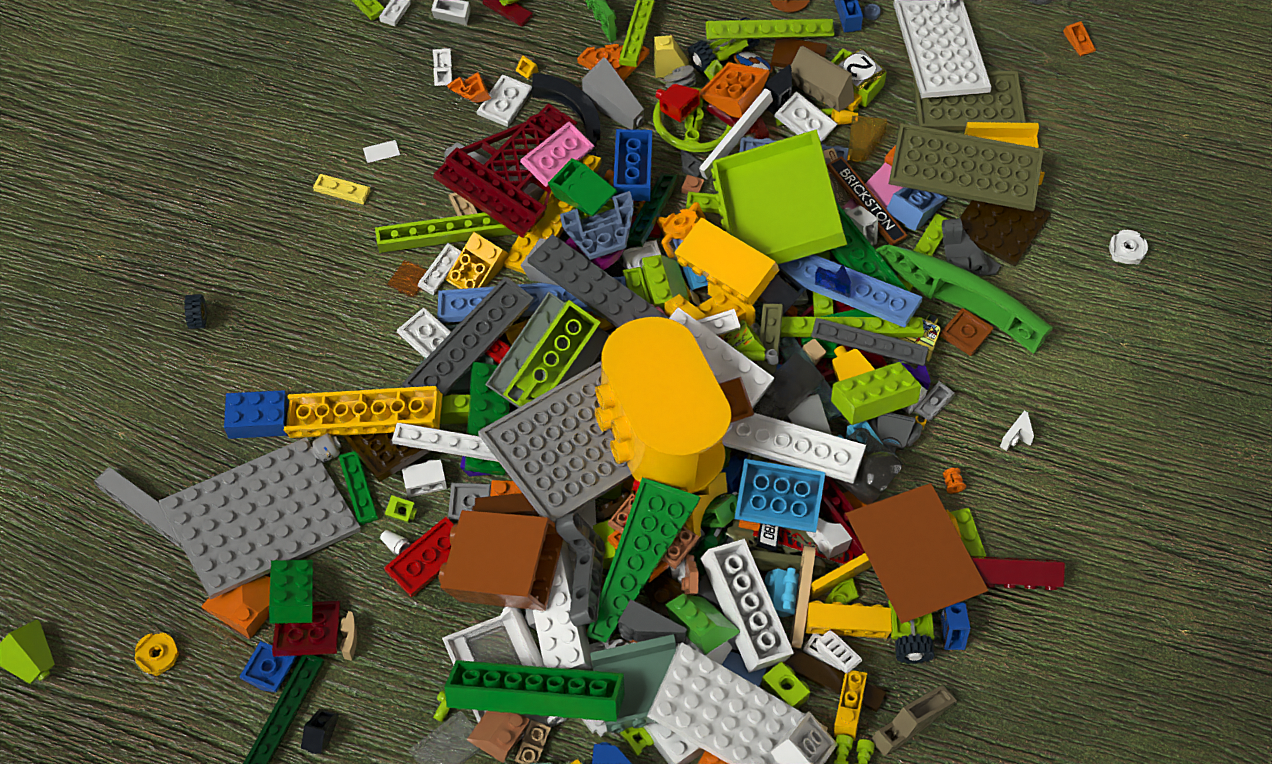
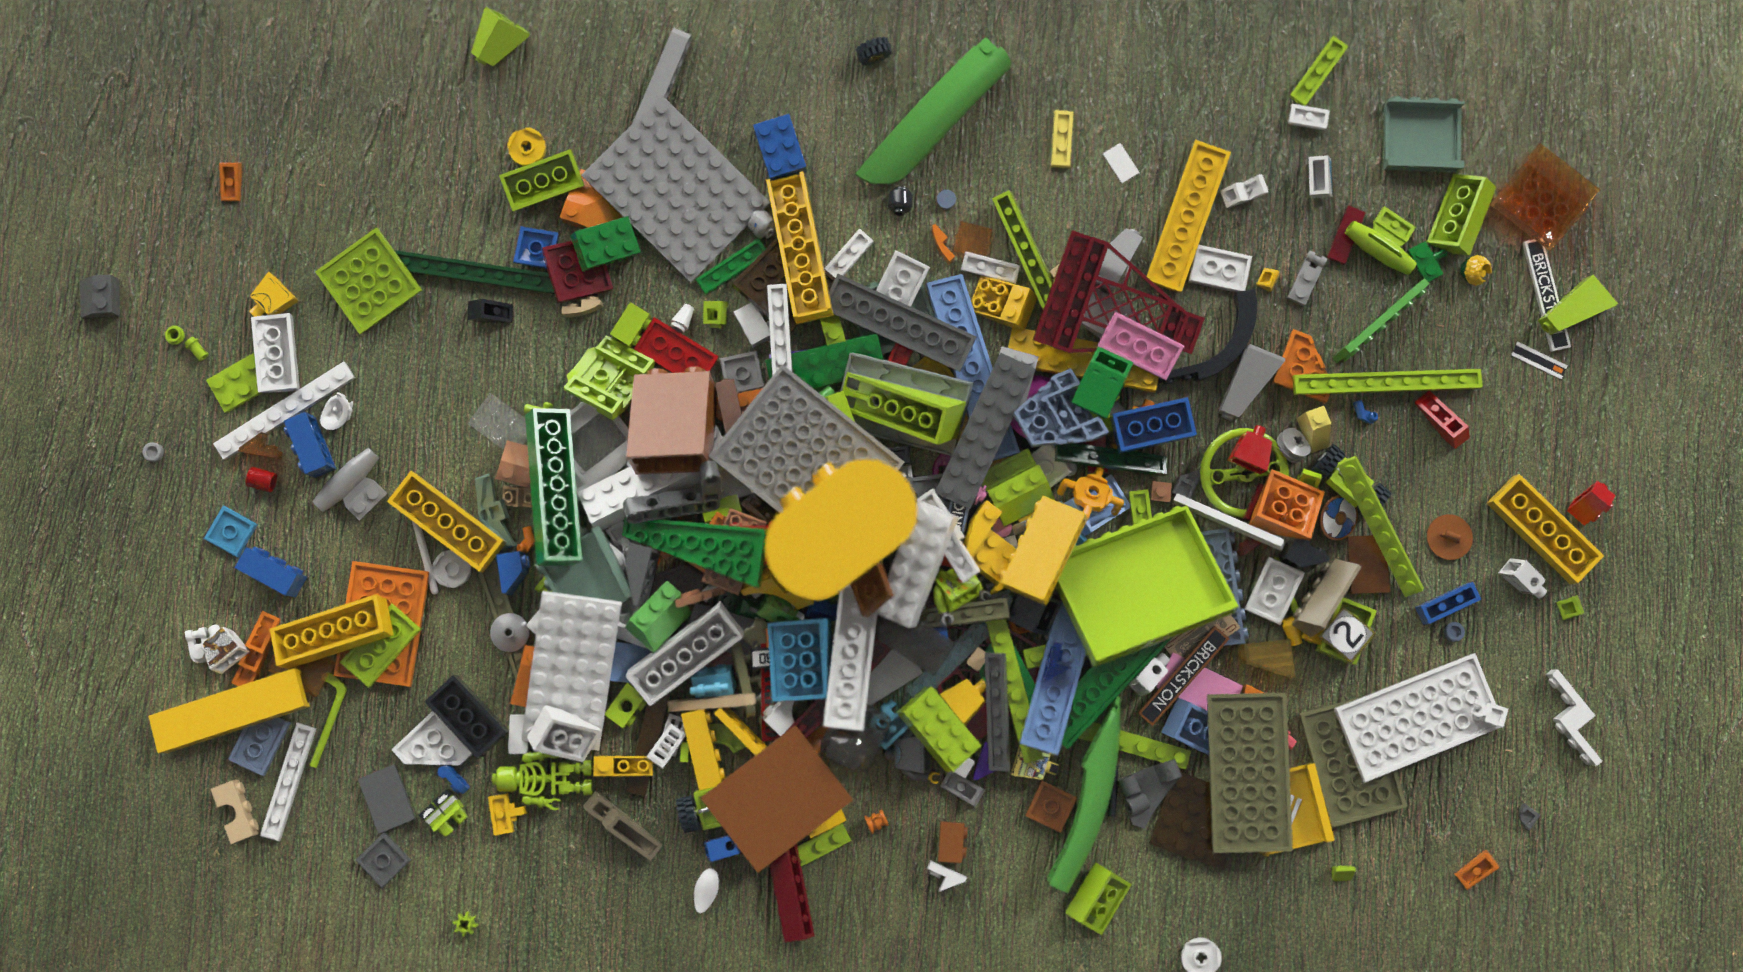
camera: 75 degrees right, 25 degrees up
orange slope [447,72,491,102] -> none
none -> lime slope [499,149,585,212]
none -> orange arm [516,526,535,554]
none -> lime slope [563,335,655,420]
none -> lime brick [610,302,651,348]
none -> lime tile [680,742,690,762]
none -> white arm [694,868,719,913]
none -> white tile [824,229,874,278]
none -> bright green slope [855,37,1011,185]
none -> black head [888,186,913,216]
none -> orange slope [932,224,955,265]
none -> sand blue tile [937,190,956,210]
none -> dark orange brick [938,821,968,863]
none -> lime slope [1065,862,1132,935]
none -> yellow plate [1147,140,1231,293]
none -> light grey plate [1287,251,1327,306]
none -> lime slope [1331,865,1356,881]
none -> blue arm [1353,400,1378,424]

